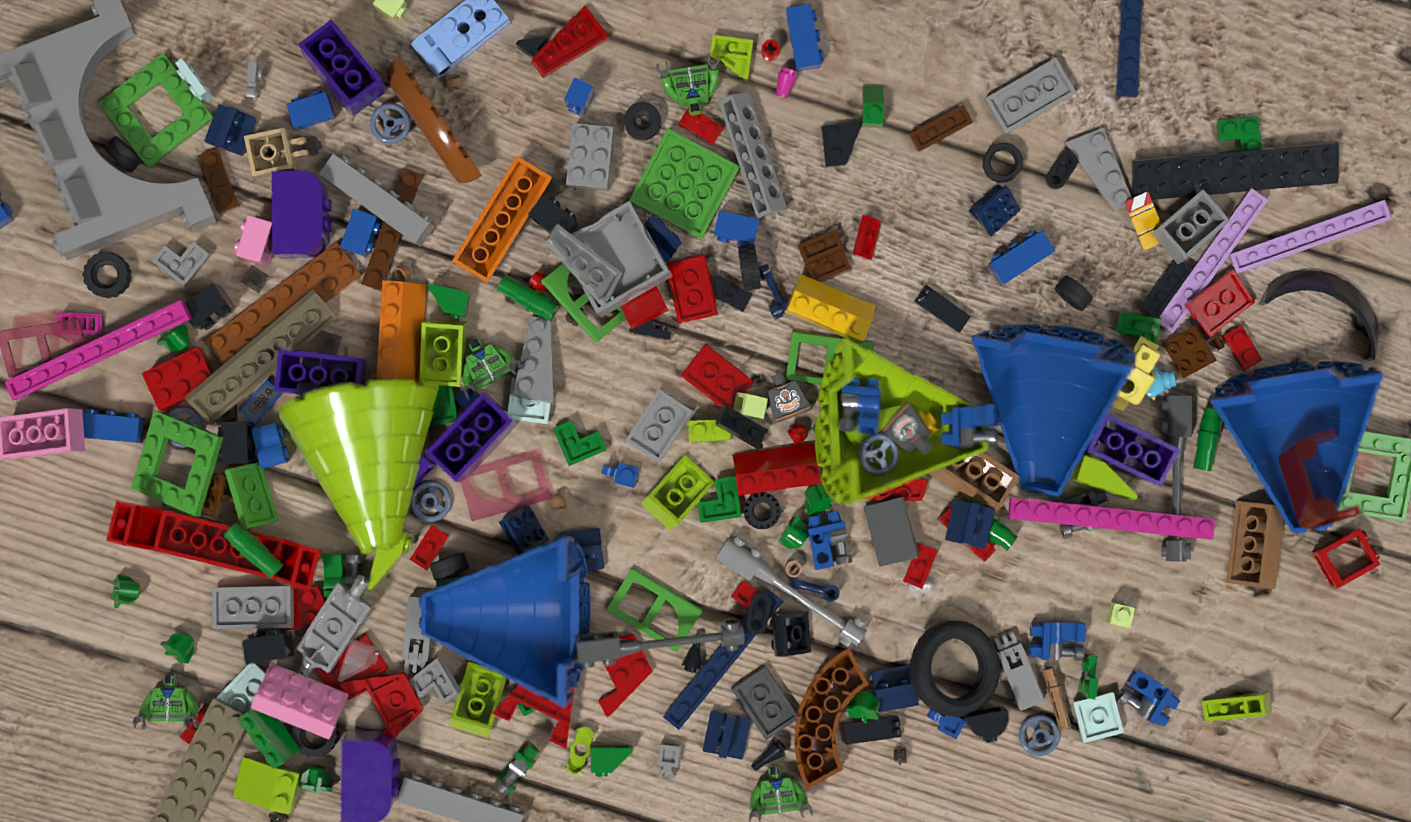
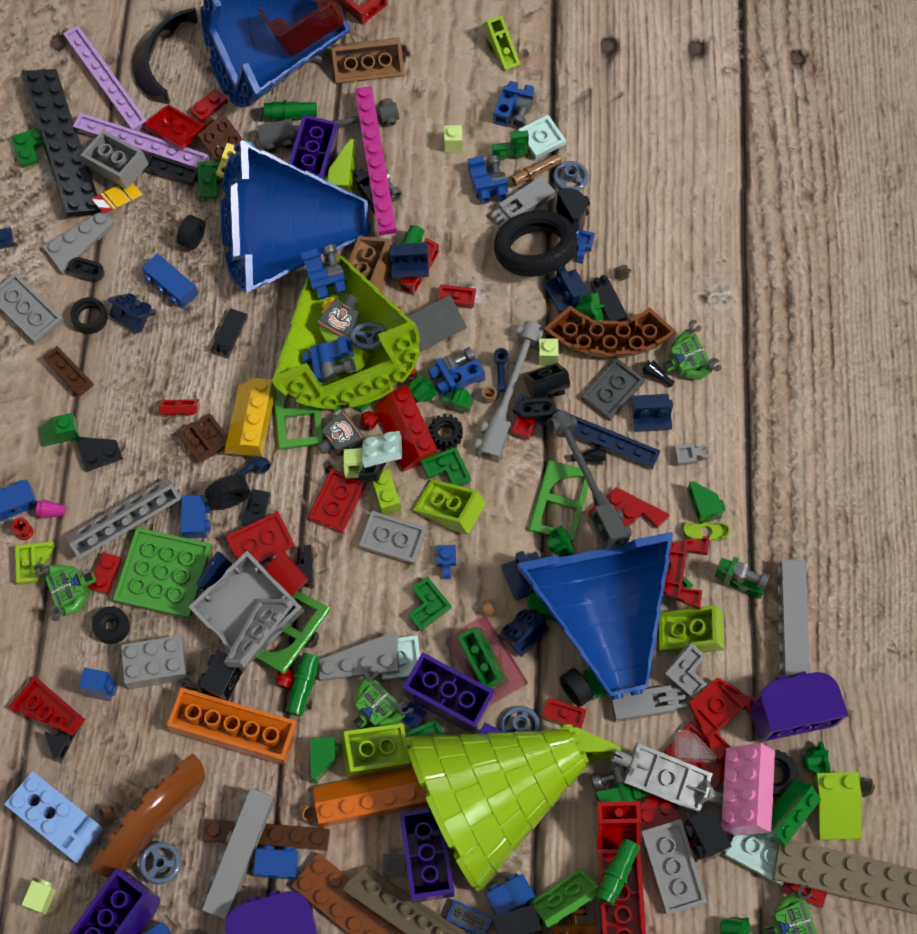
camera: 105 degrees left, 20 degrees down
none -> light aqua plate [362,431,402,468]
none -> green brick [457,627,508,690]
none -> yellowish green brick [539,339,558,365]
none -> green piece [547,525,575,556]

